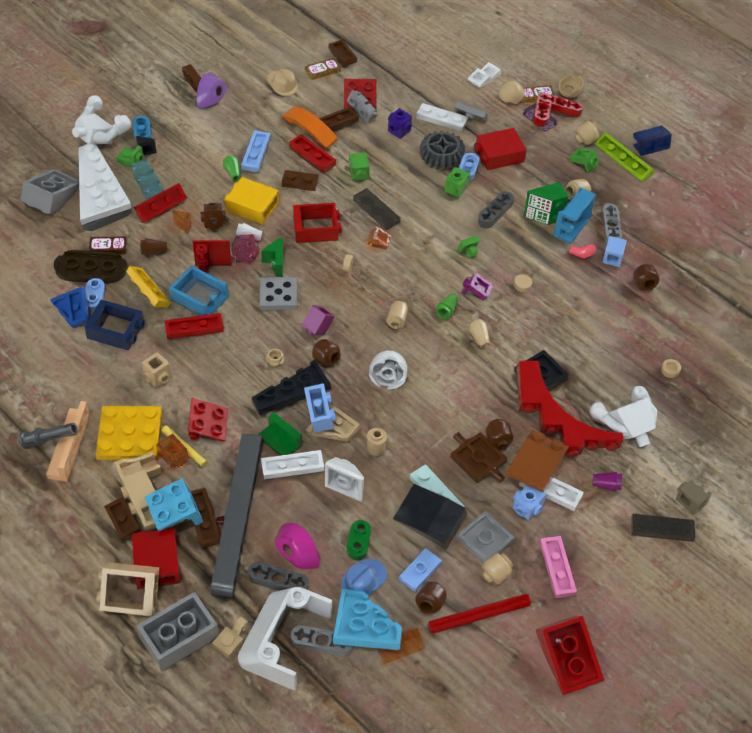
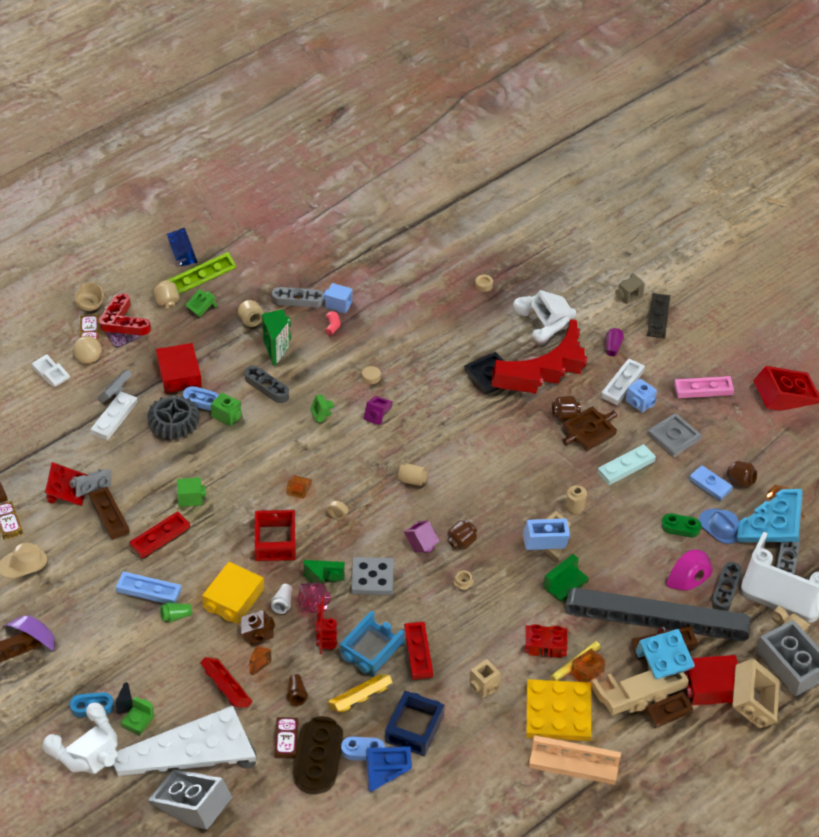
camera: 85 degrees left, 5 degrees down
dark grey pin [19,422,78,449] -> none
clear light blue beam [130,158,164,200] -> none
black wing [251,360,331,415] -> none
white plate [261,450,324,480] -> none
orange slope [282,106,338,150] -> none
reddish brown plate [282,170,319,191] -> none
white slope [325,457,364,502] -> none
clear smoke plate [353,188,400,230] -> none
white cylinder [369,350,408,389] -> none
dark purple brick [388,108,412,139] -> none
black slope [393,484,467,550] -> none
red axle [428,594,531,634] -> none
bright green cone [436,294,458,319] -> none
tan cone [469,319,491,348] -> none
tan head [481,553,513,585] -> none
dark orange slope [505,430,569,492] -> none
dark azure window [553,187,596,244] -> none
reddish brown head [633,264,660,291] -> none

